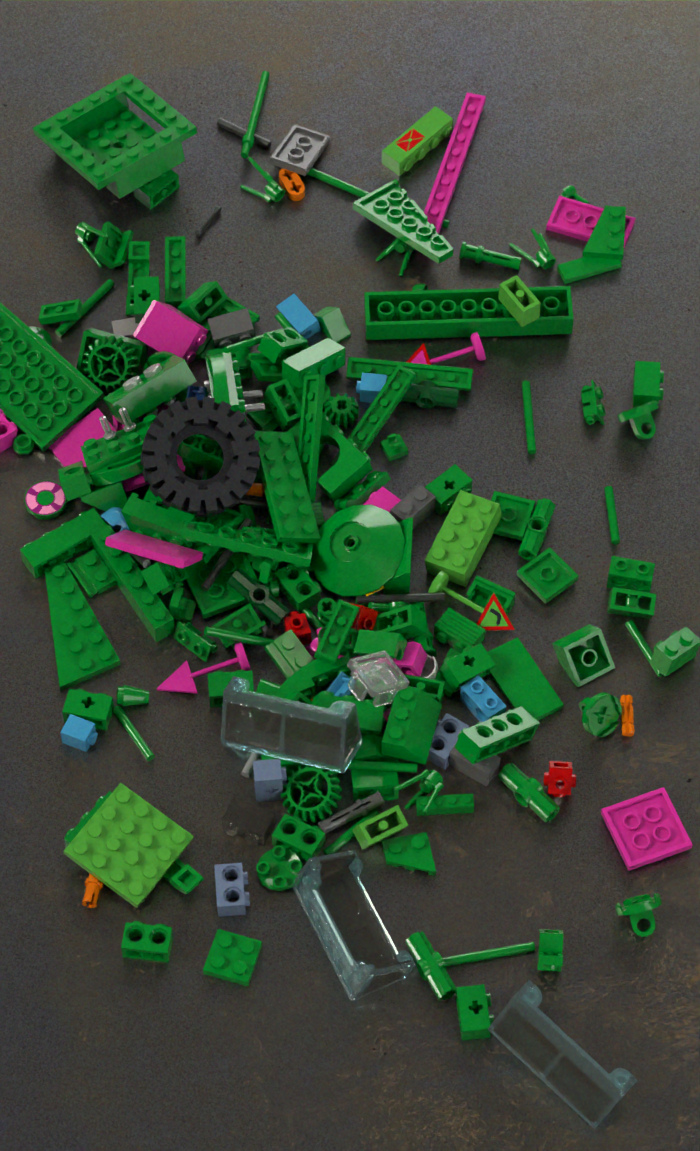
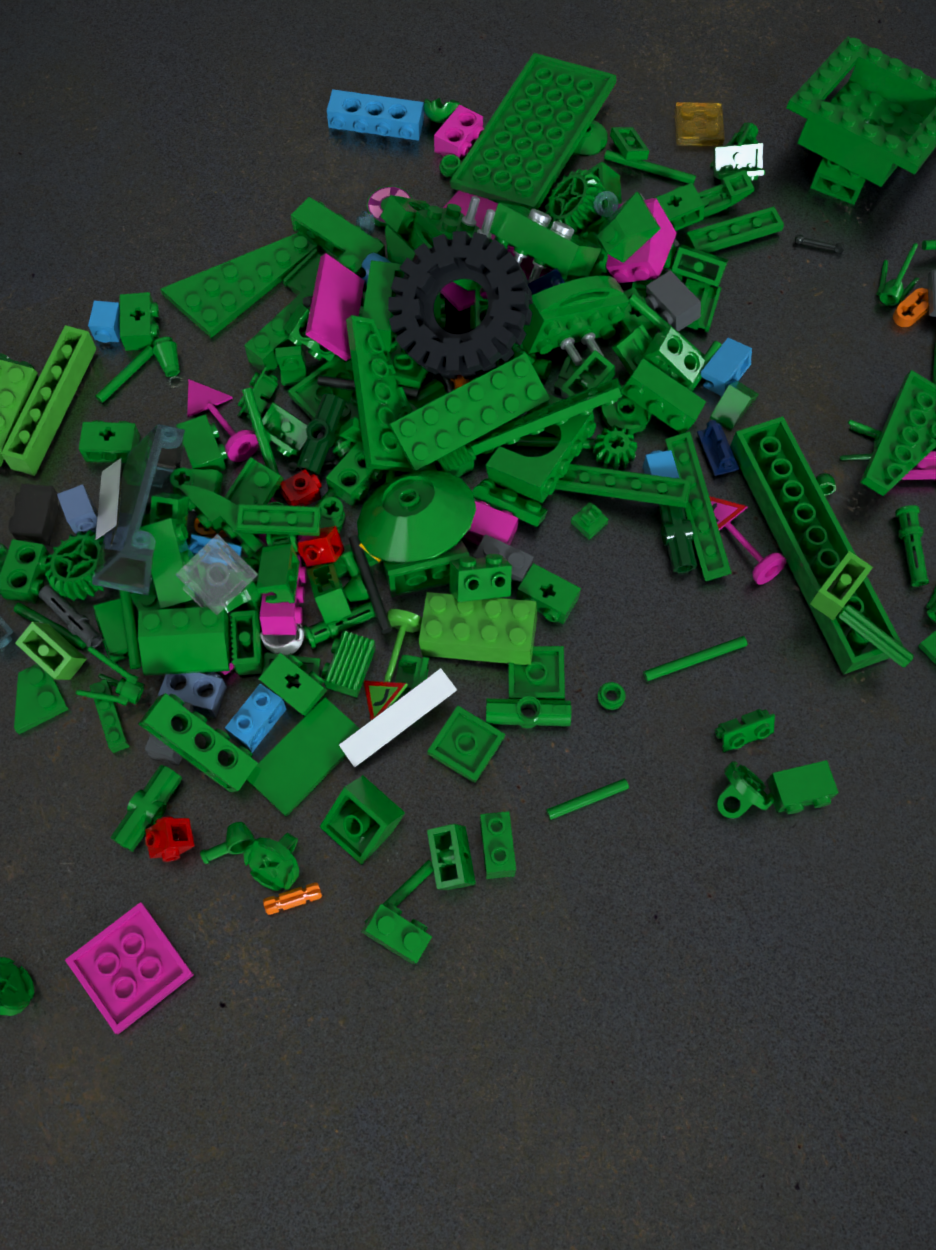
camera: 70 degrees right, 10 degrees up
none -> bright green brick [1,325,96,476]
none -> green brick [79,420,141,463]
none -> white sticker [95,458,121,540]
none -> green bar [200,822,255,864]
none -> white sticker [339,668,457,767]
none -> clear light blue plate [356,211,375,234]
none -> green brick [450,554,512,602]
none -> clear light blue plate [594,191,618,217]
none -> green slope [597,192,661,263]
none -> green plate [597,682,626,710]
none -> clear yellow plate [675,102,725,146]
none -> dark blue hinge [697,420,739,476]
none -> green axle [839,605,914,667]

